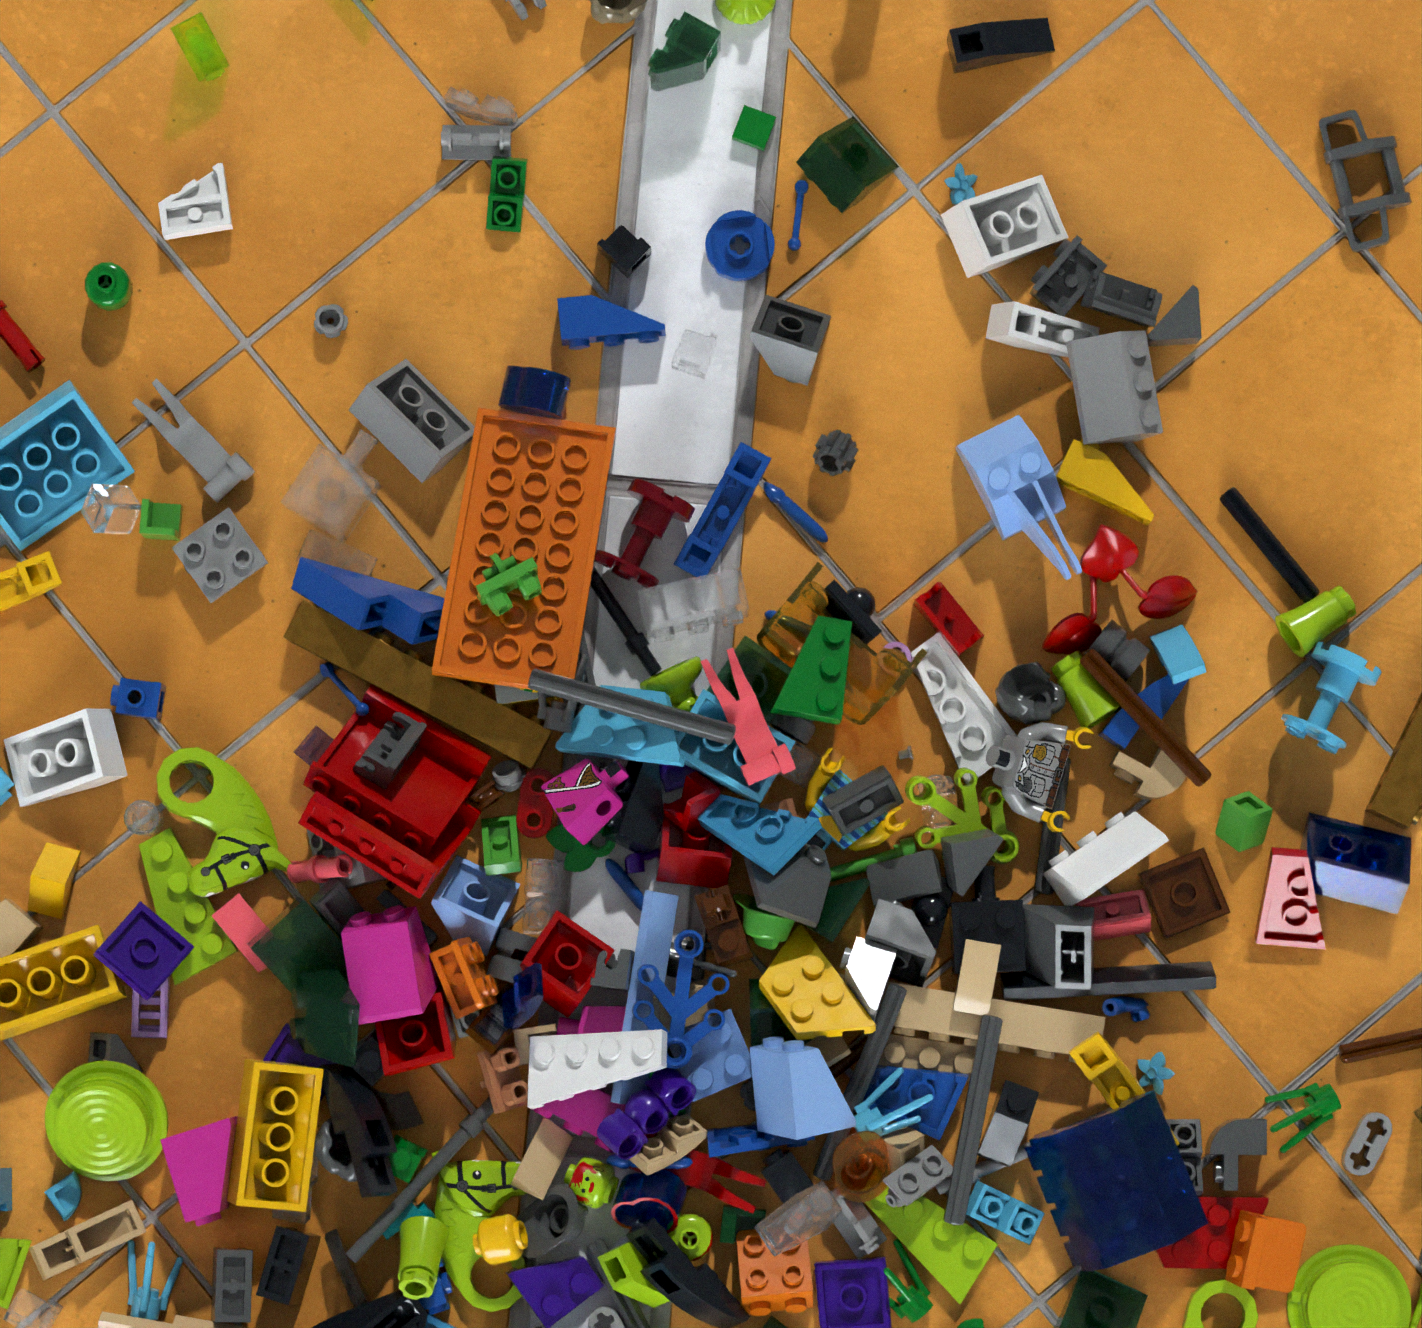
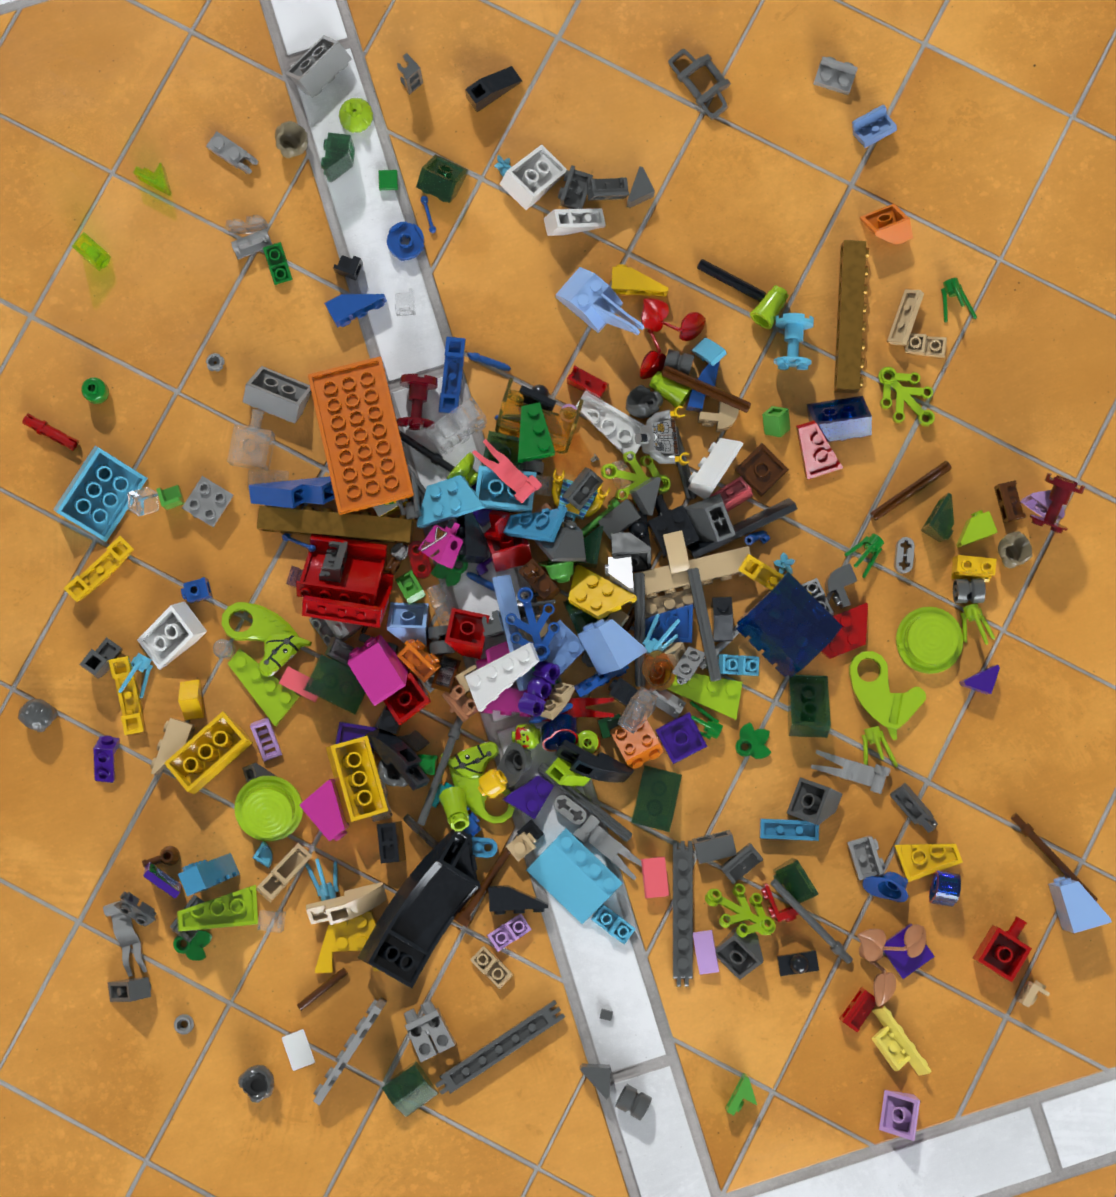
camera: 20 degrees left, 0 degrees up
dark purple tile [93,901,194,1001] -> none
light grey flag [131,378,255,503] -> none
white wing [158,163,233,240] -> none
dark grey hinge [211,1247,253,1322] -> none
coral pin [287,854,353,884] -> none
clear green slope [290,968,360,1067] -> none
bright green hips [476,553,542,616] -> none
clear blue piece [498,366,571,419] -> none
clear blue slope [502,963,543,1030] -> none
tan slope [511,1117,574,1200] -> none
dark grey axle [528,669,736,745] -> none
dark grey slope [749,295,831,386] -> none
dark grey gear [813,430,858,476] -> none
light grey slope [1066,330,1163,445] -> none
orange bracket [1225,1210,1307,1293] -> none

